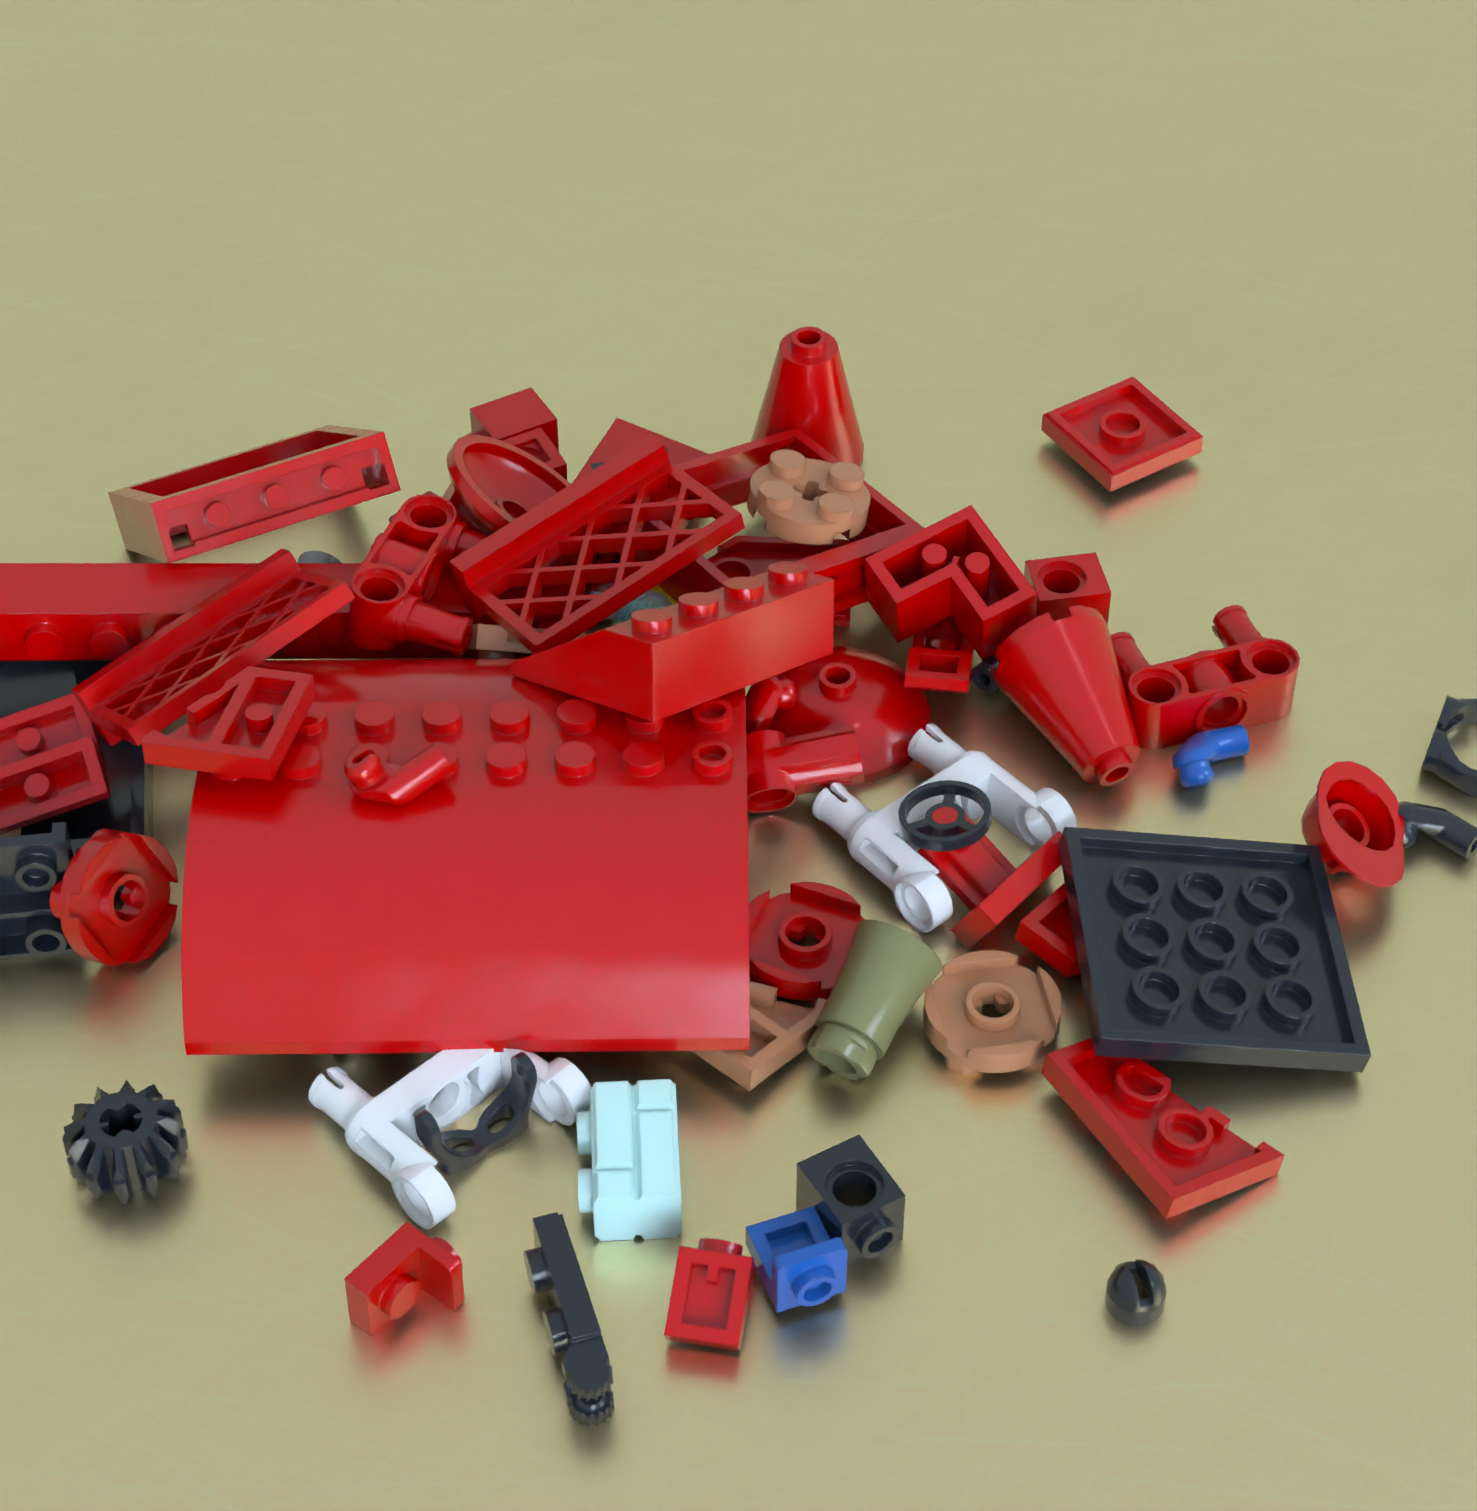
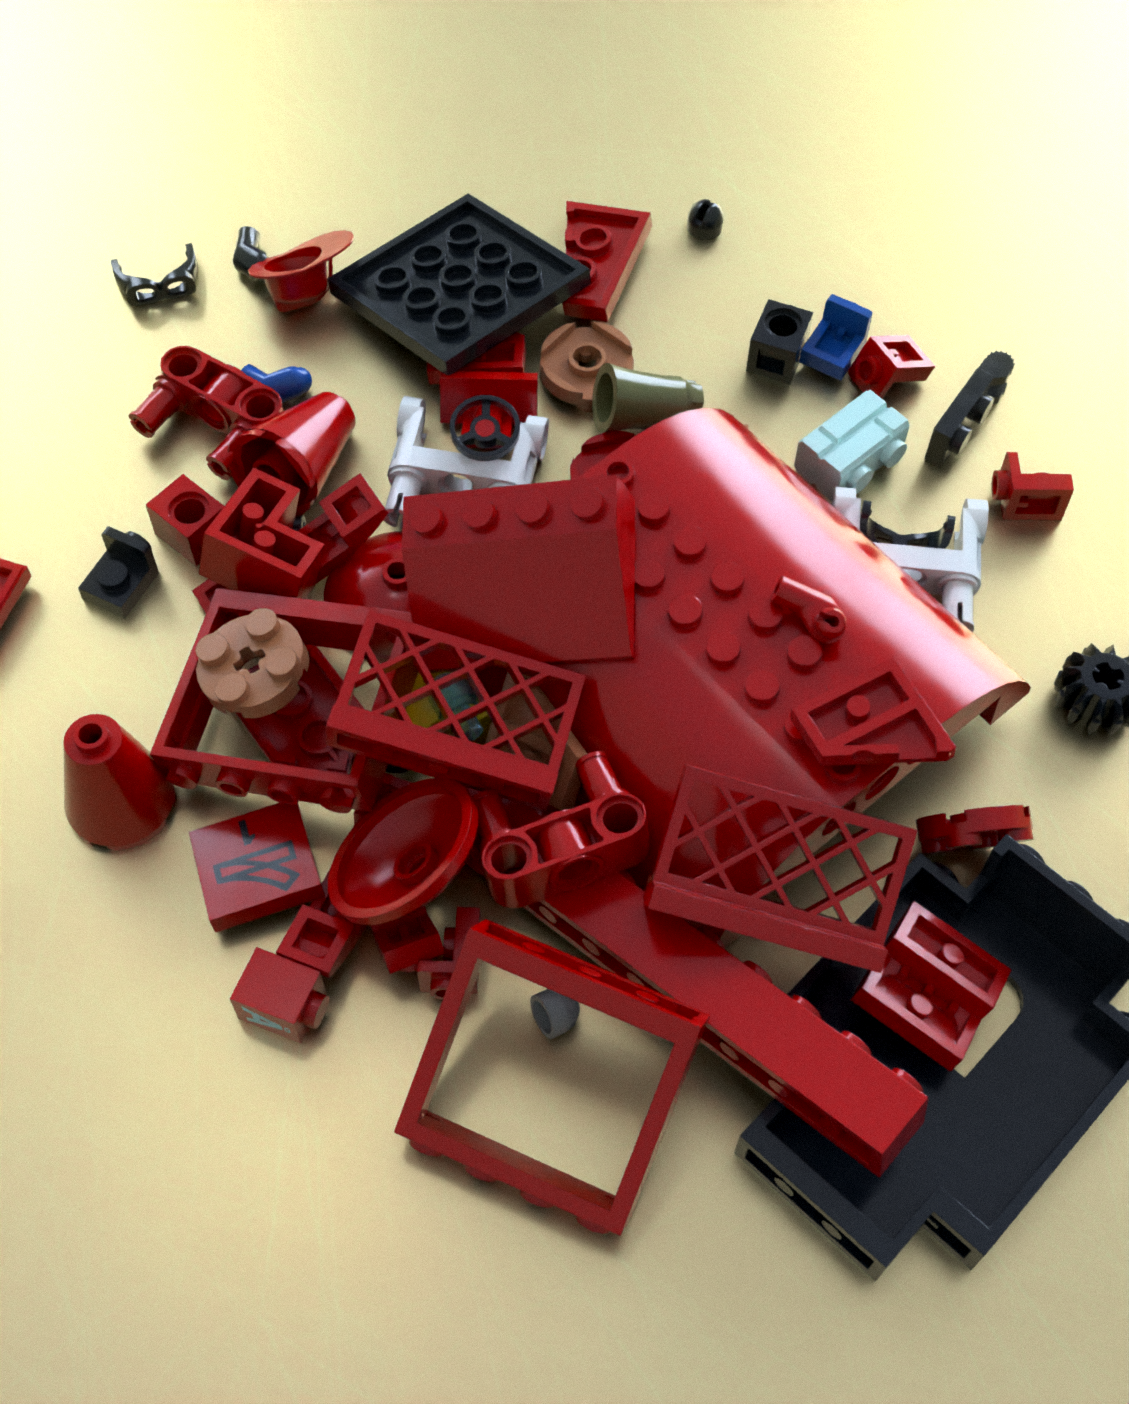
camera: 130 degrees left, 15 degrees up
none -> black bracket [78,526,159,619]

